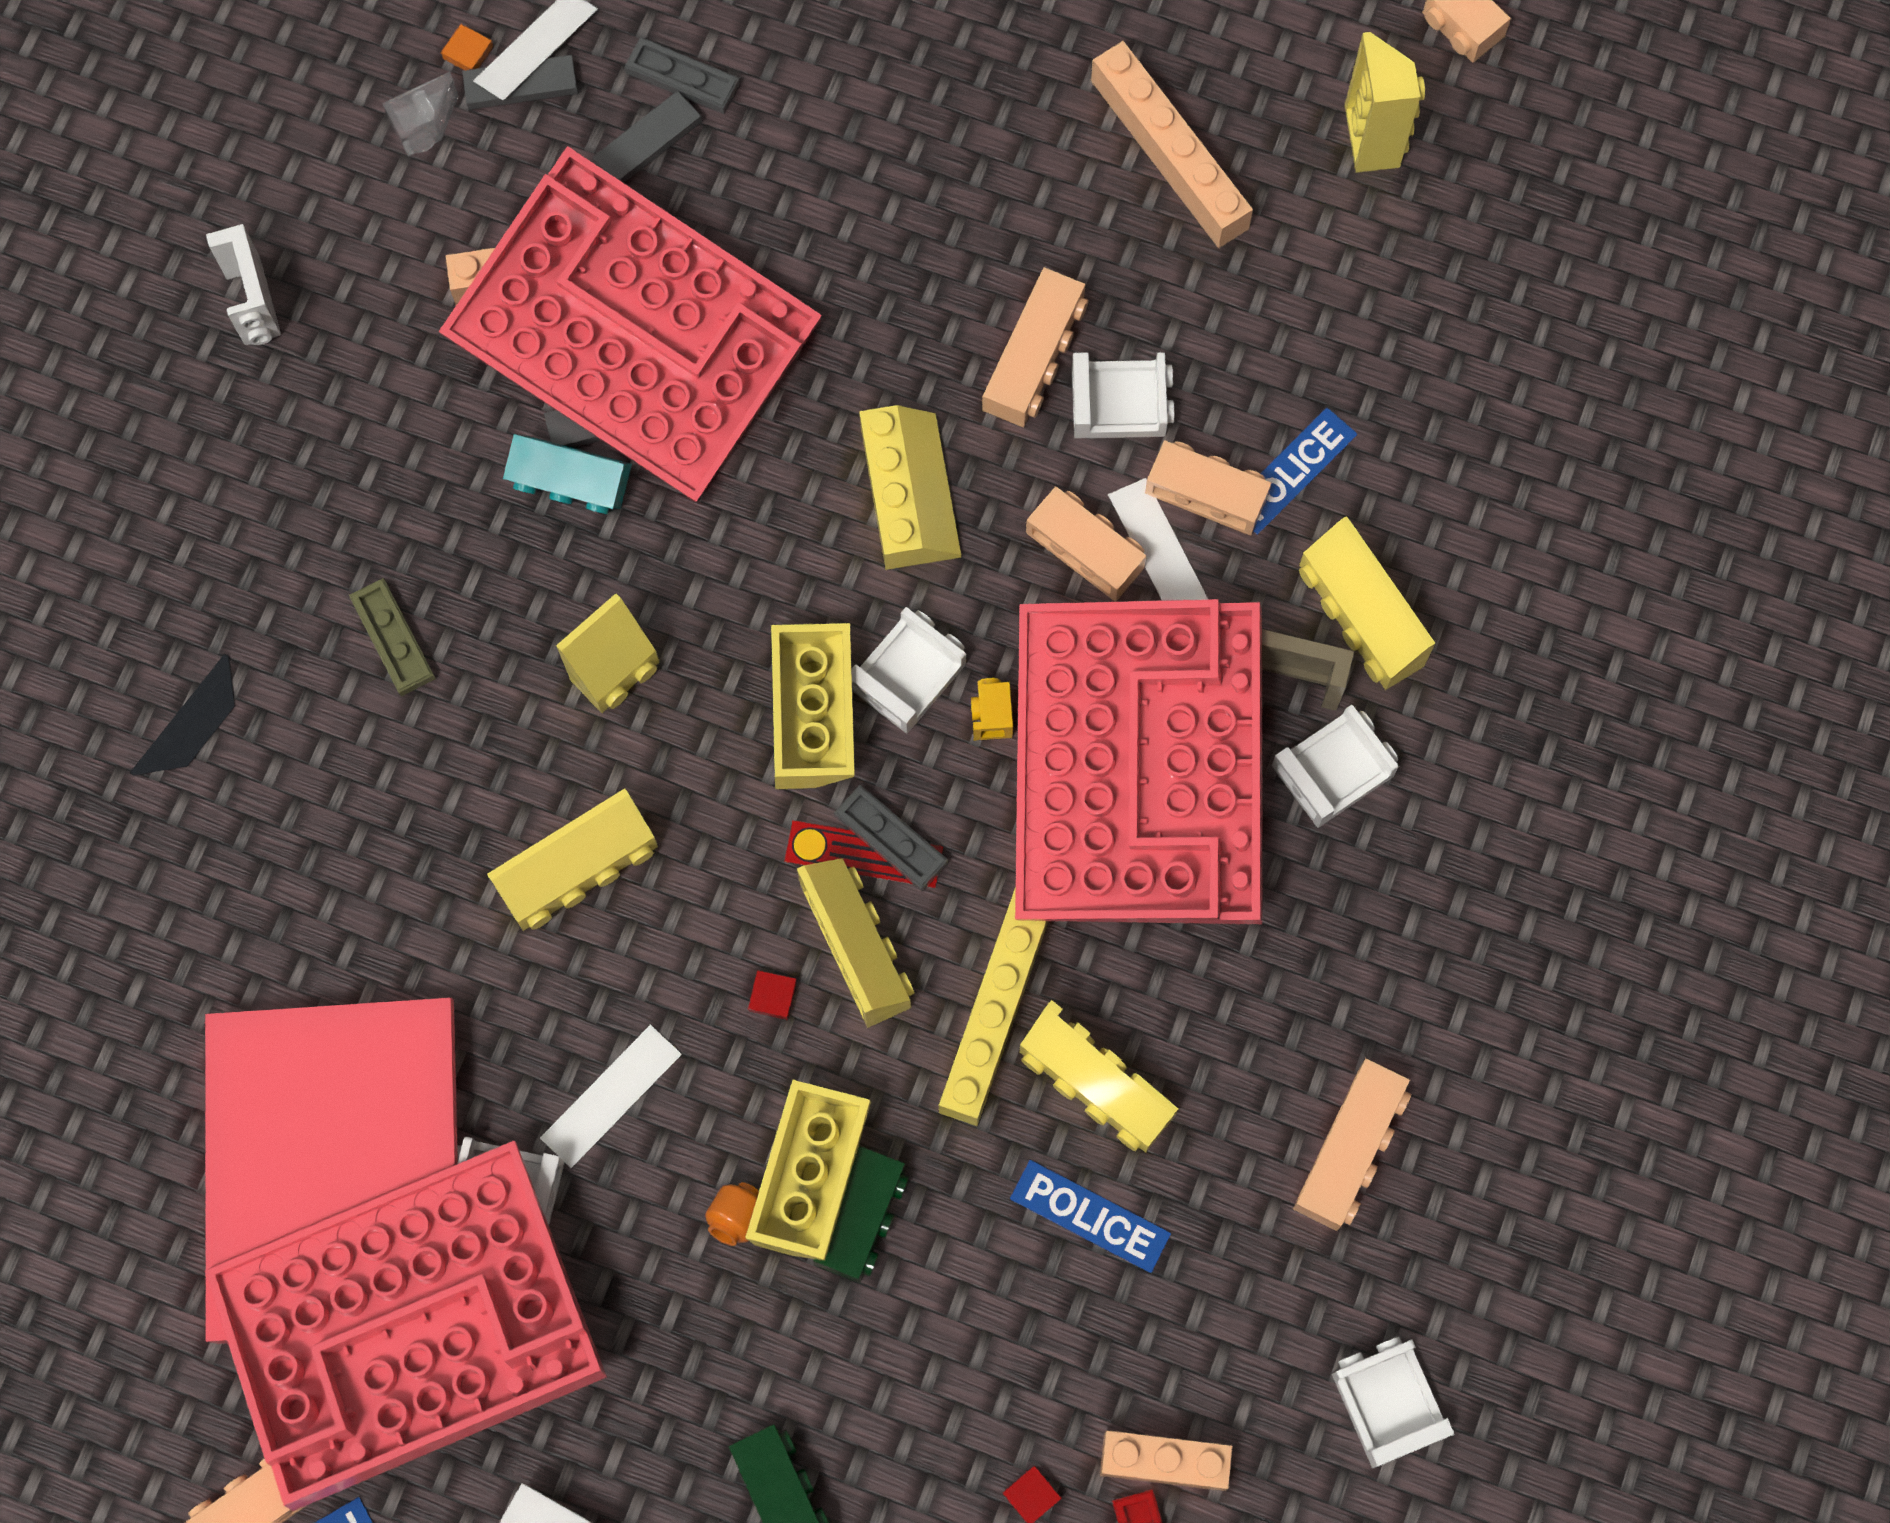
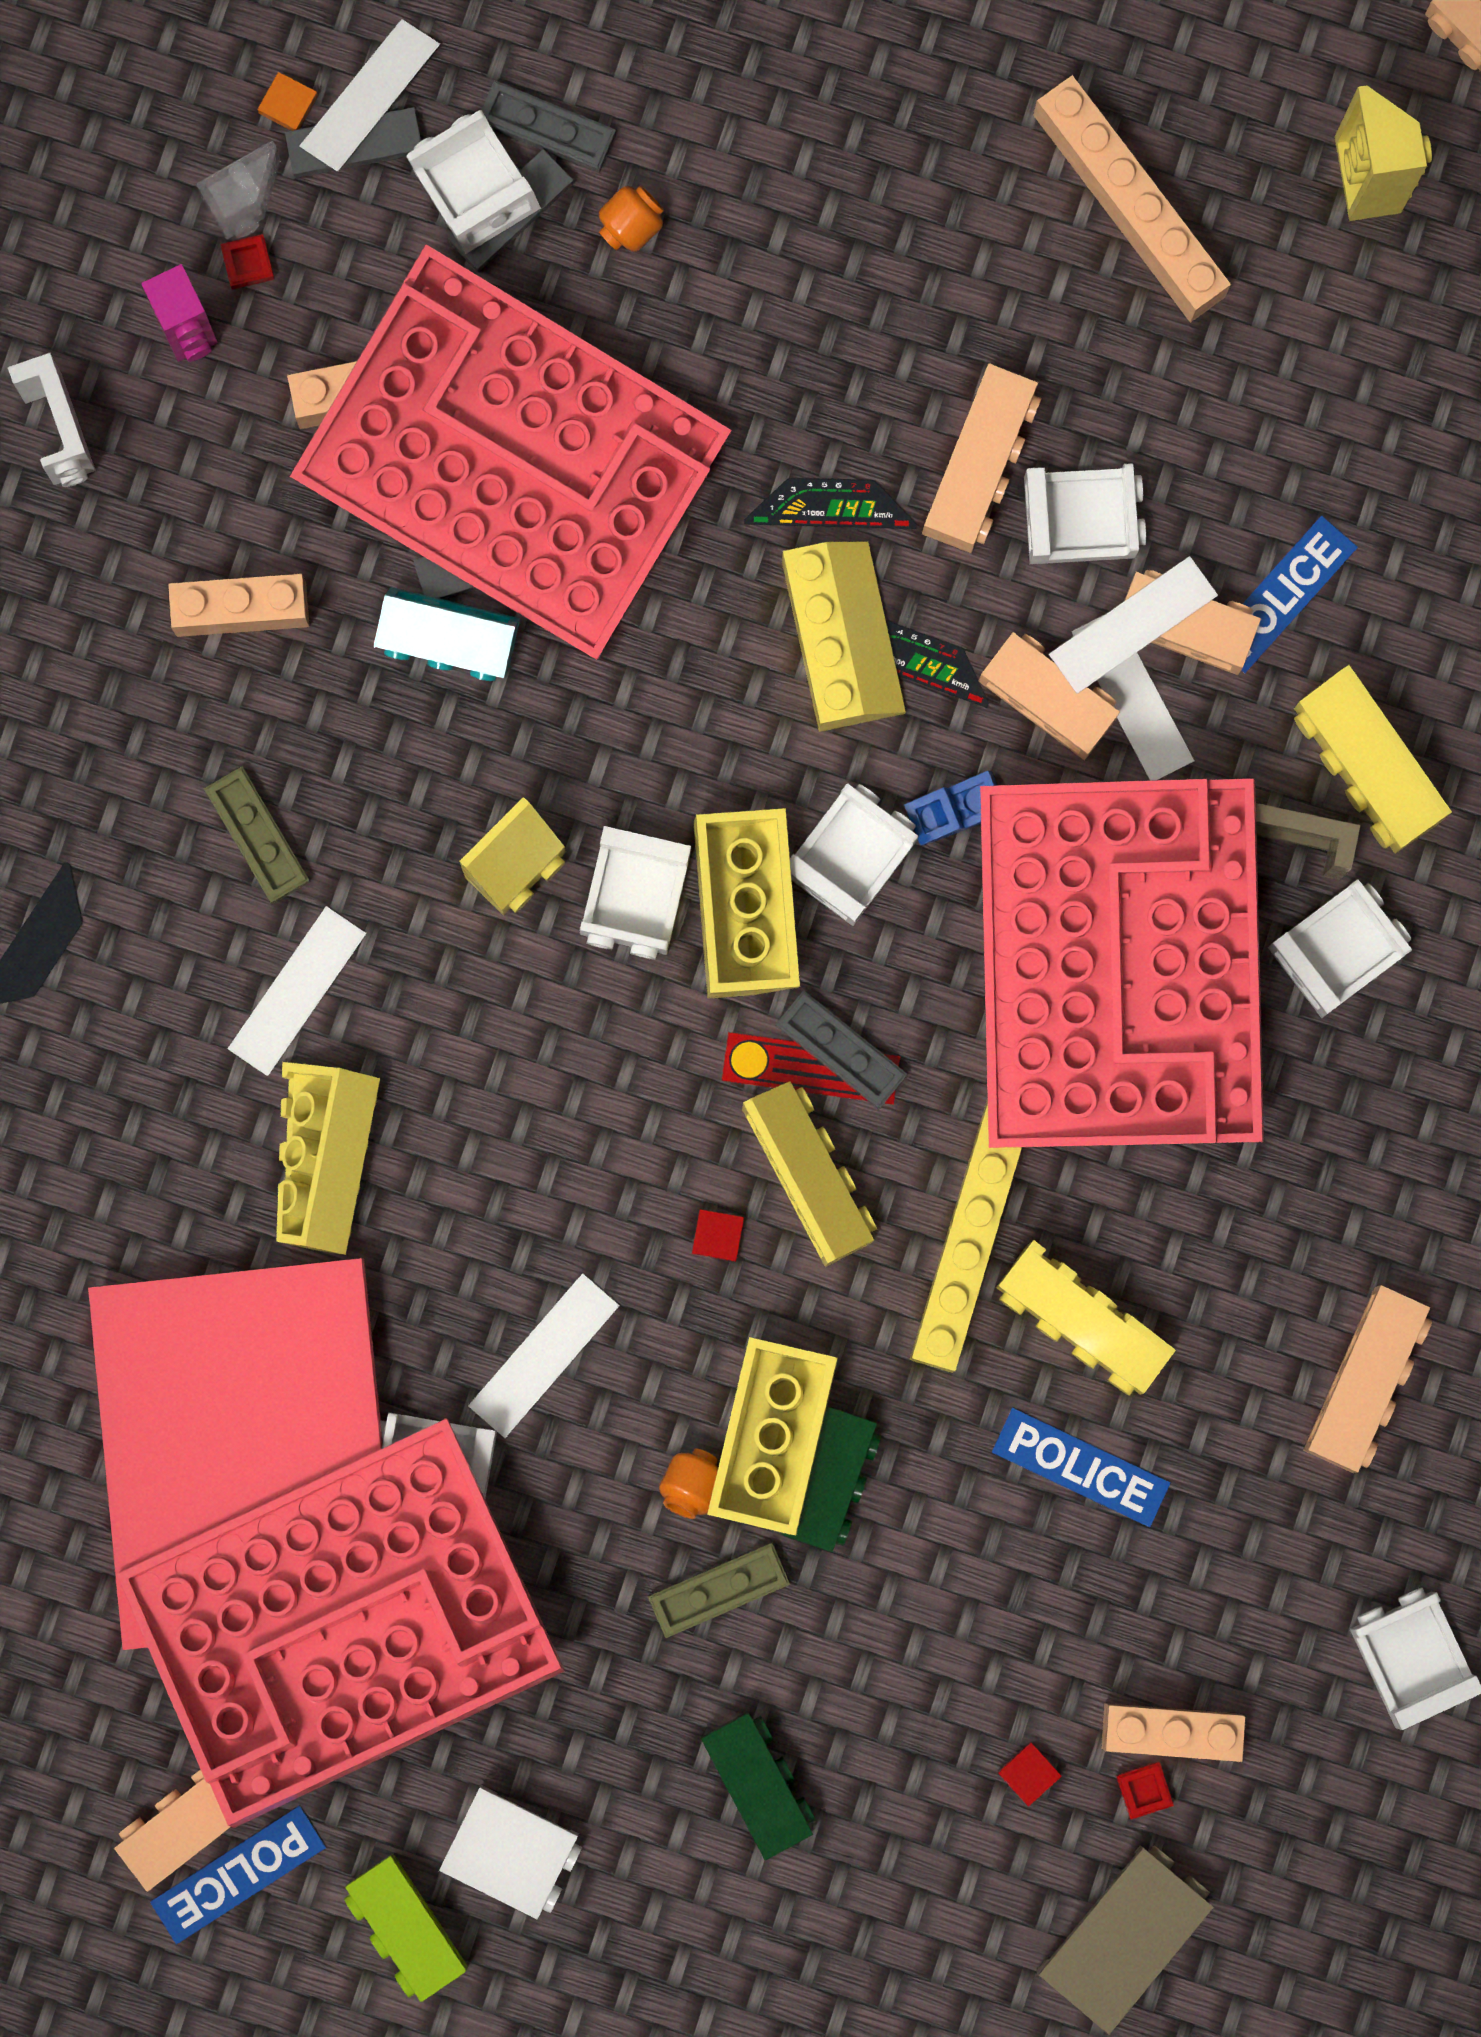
camera: 10 degrees left, 10 degrees up
light yellow slope [487,788,658,931] -> none
yellow brick [971,678,1013,741] -> none
none -> dark pink brick [141,264,218,362]
none -> light nougat brick [168,574,309,637]
none -> red tile [220,234,274,290]
none -> white sticker [228,906,366,1076]
none -> light yellow wedge [276,1062,380,1255]
none -> white panel [407,110,541,254]
none -> white panel [579,826,691,960]
none -> orange head [598,185,664,252]
none -> olive tile [648,1543,790,1638]
none -> black sticker [744,478,916,529]
none -> black sticker [886,620,989,708]
none -> blue slope [904,770,998,846]
none -> white sticker [1049,556,1218,694]

